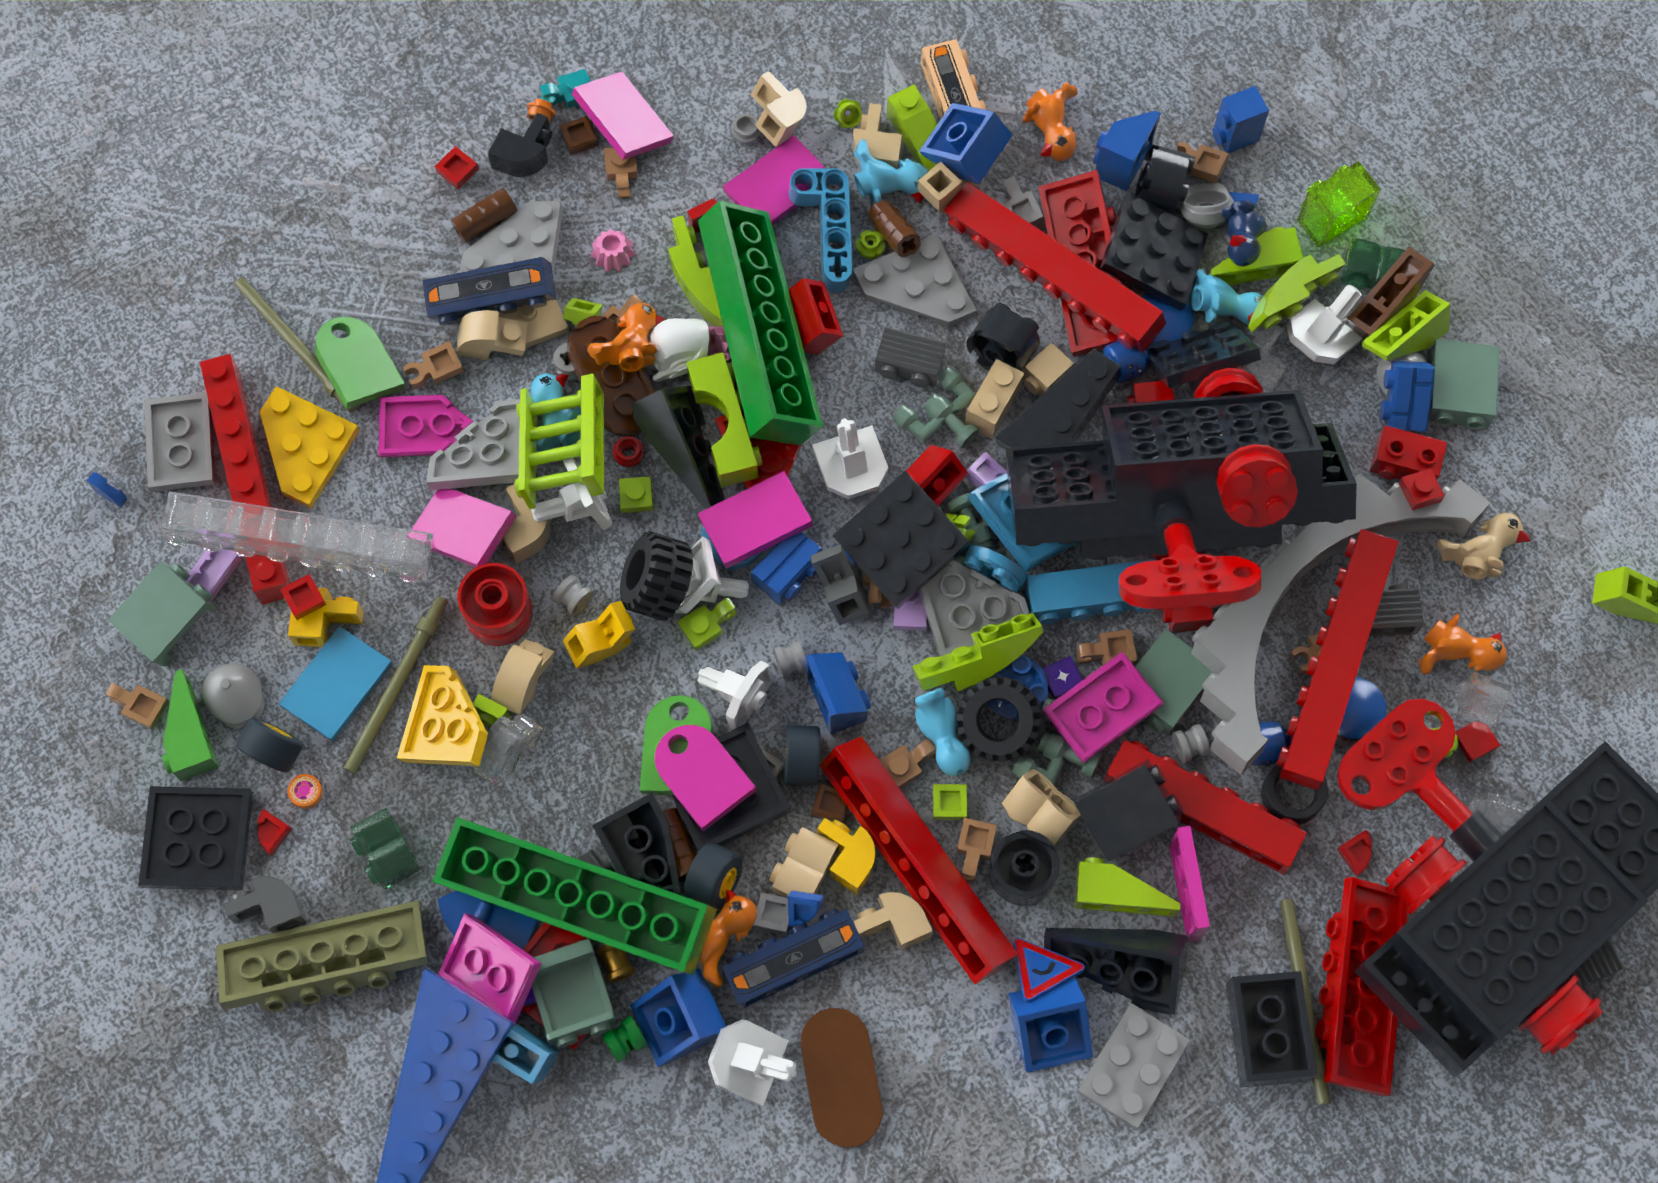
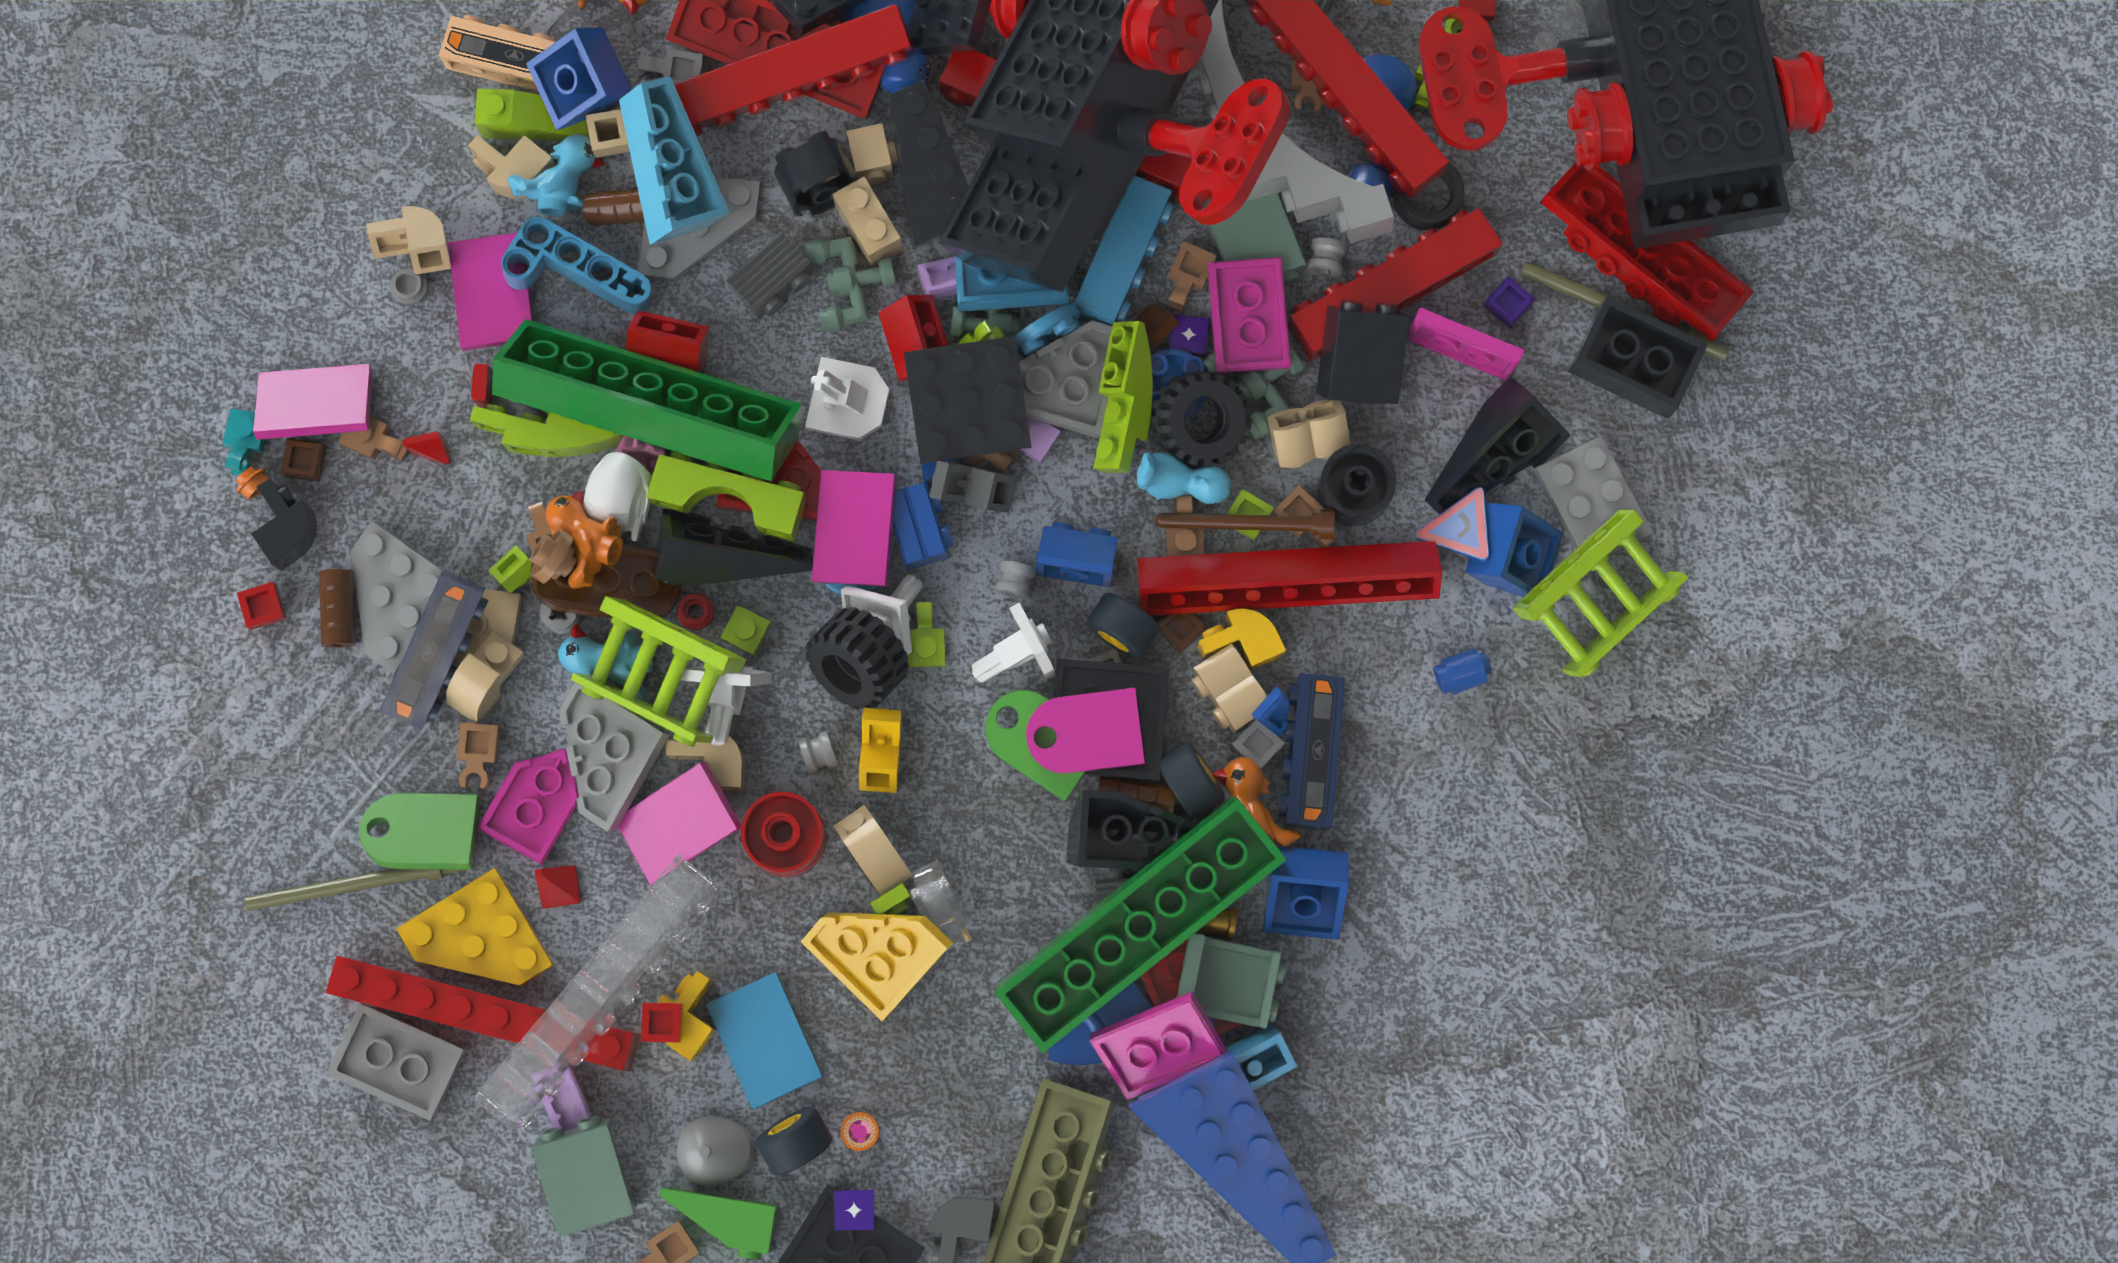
camera: 60 degrees left, 10 degrees up
blue tile [86,472,127,508] -> none
red tile [257,809,292,856] -> none
olive bar [343,596,448,774] -> none
clear green brick [349,807,421,889] -> none
bright pink piece [591,229,635,272] -> none
green wheel [601,1015,648,1063] -> none
white piece [708,1020,797,1106] -> none
reddish brown tile [800,1008,882,1149] -> none
lime plate [833,99,862,128] -> none
tan brick [853,892,933,951] -> none
lime plate [855,230,886,259] -> none
lime slope [1074,858,1180,917] -> none
red tile [1337,830,1372,877] -> none
none -> red slope [402,431,451,465]
none -> medium nougat plate [530,529,577,584]
none -> red slope [534,865,581,909]
none -> medium azure wedge [619,76,730,245]
none -> dark purple tile [834,1189,875,1231]
none -> reddish brown tile [1134,303,1179,349]
none -> reddish brown piece [1155,509,1335,540]
none -> blue brick [1433,647,1492,695]
none -> dark purple tile [1482,276,1536,329]
none -> lime fence [1512,509,1688,678]

